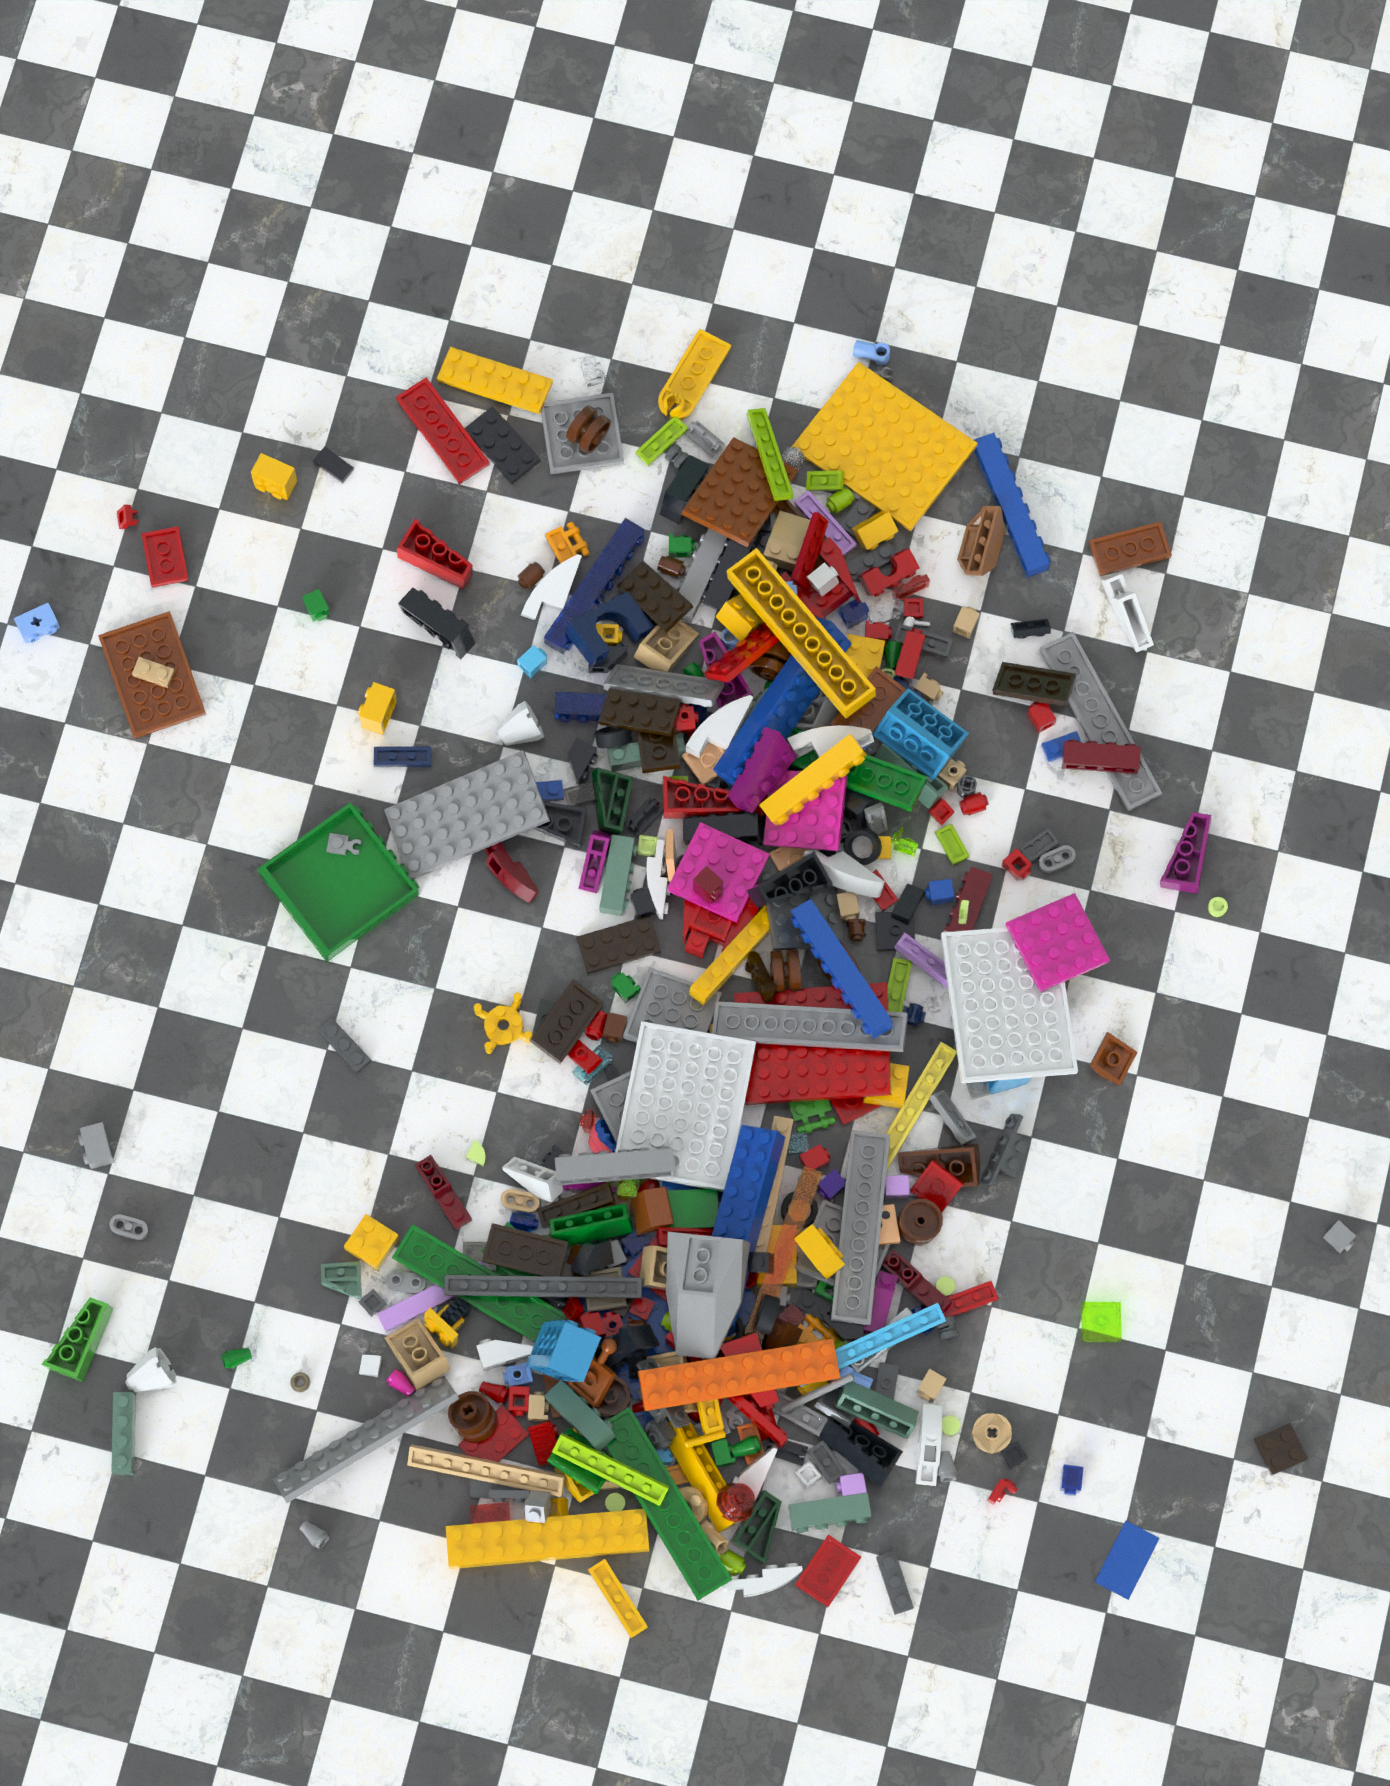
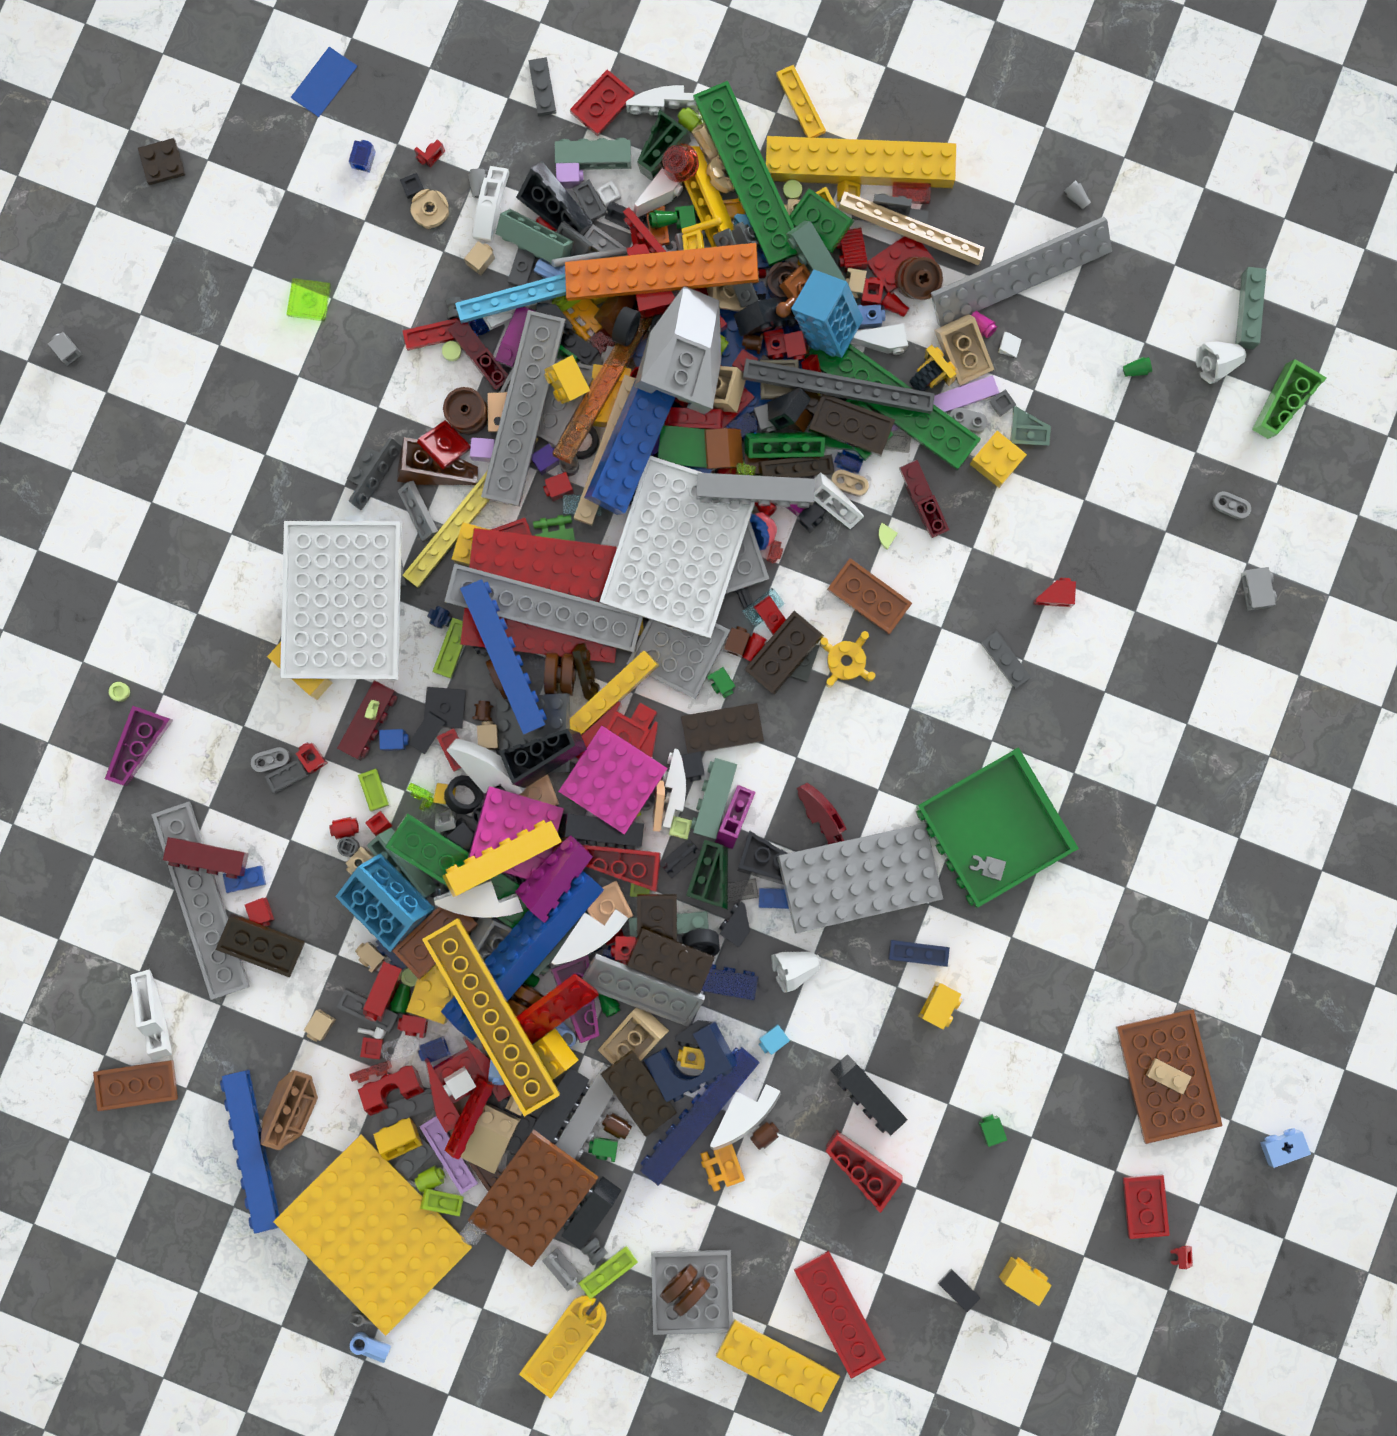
camera: 170 degrees left, 10 degrees up
dark tan plate [290,1372,310,1392] -> none
black plate [465,406,541,484] -> none
light grey brick [524,1490,552,1523] -> none
lime plate [552,1433,669,1506] -> none
dark red brick [693,866,723,906] -> none
lime plate [746,408,794,501] -> none
black brick [749,1252,774,1274] -> none
lavender plate [894,933,948,989] -> none
yellowish green tile [942,1415,960,1436] -> none
dark pink plate [1005,893,1110,992] -> none
black plate [1010,619,1051,639] -> none
dark orange slope [1089,1032,1137,1085] -> none
none -> dark orange plate [827,558,912,635]
none -> red slope [1033,578,1076,607]

